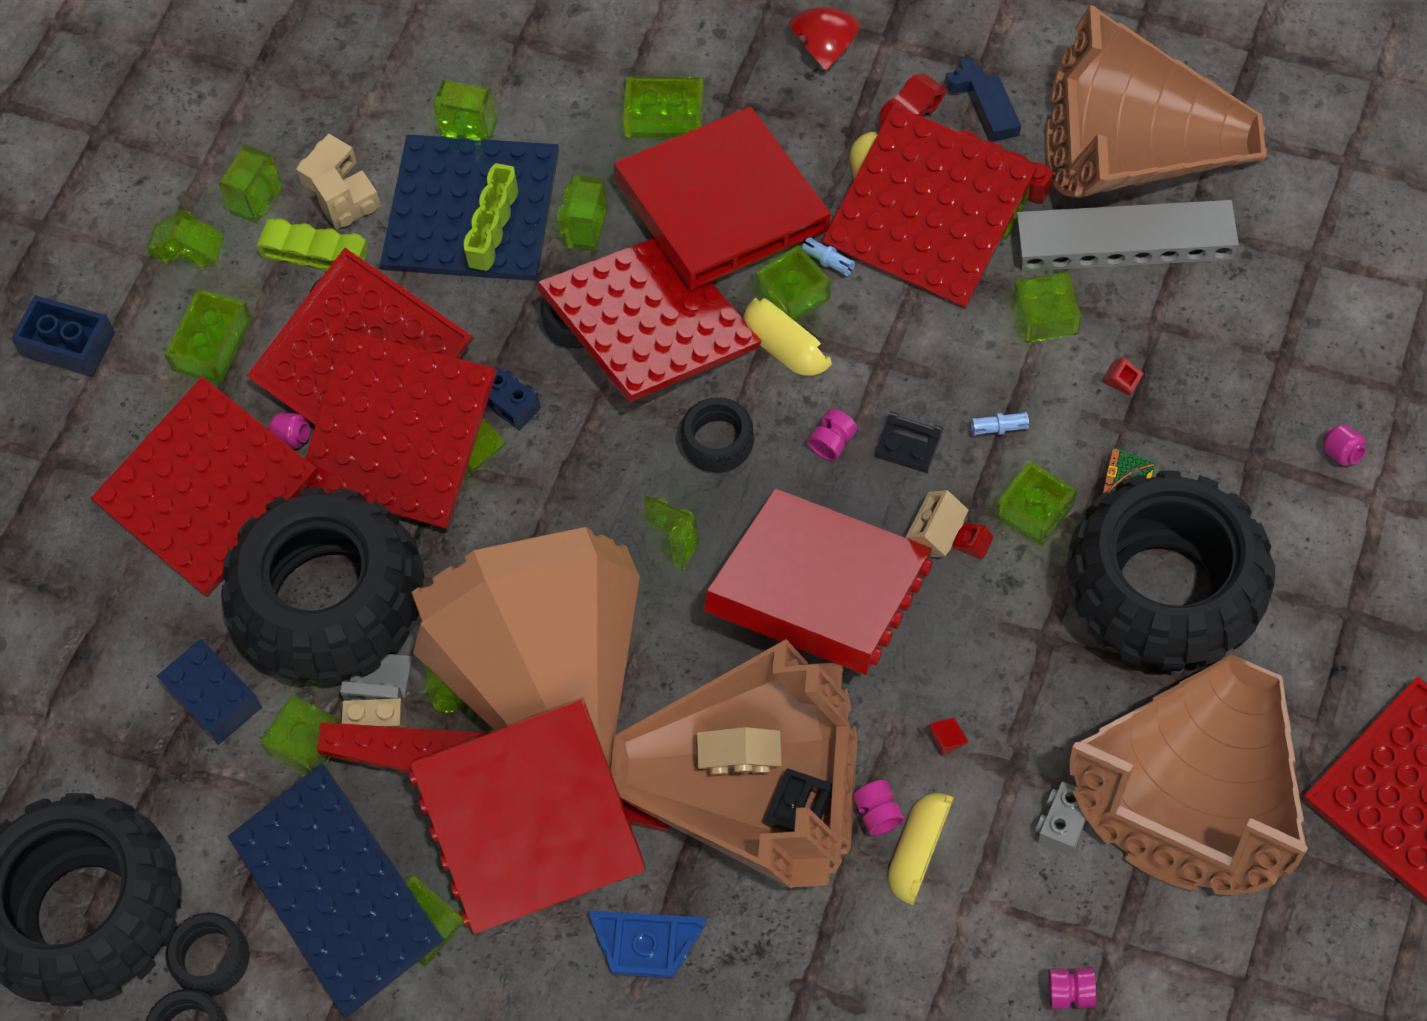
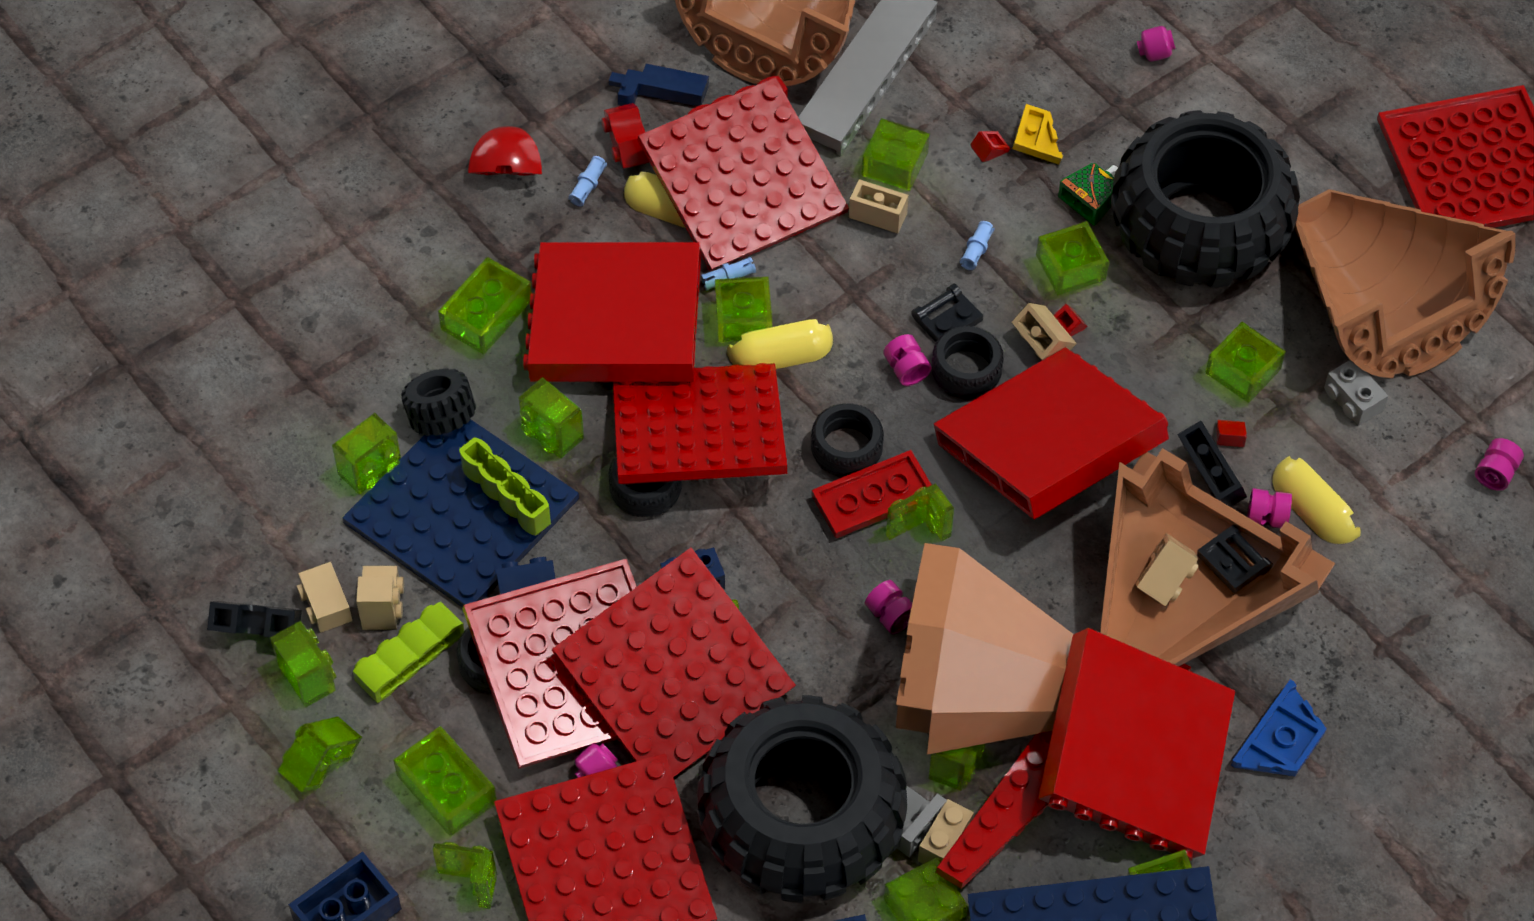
camera: 65 degrees left, 5 degrees down
none -> black arch [207,601,302,640]
none -> black tyre [401,368,476,436]
none -> clear neon green bracket [432,842,497,909]
none -> dark blue brick [496,557,556,594]
none -> light blue pin [568,156,607,206]
none -> red plate [811,450,936,539]
none -> tan brick [849,179,909,233]
none -> black tyre [931,326,1004,399]
none -> yellow wing [1012,104,1063,164]
none -> black brick [1177,421,1247,507]
none -> clear neon green brick [1205,321,1286,403]

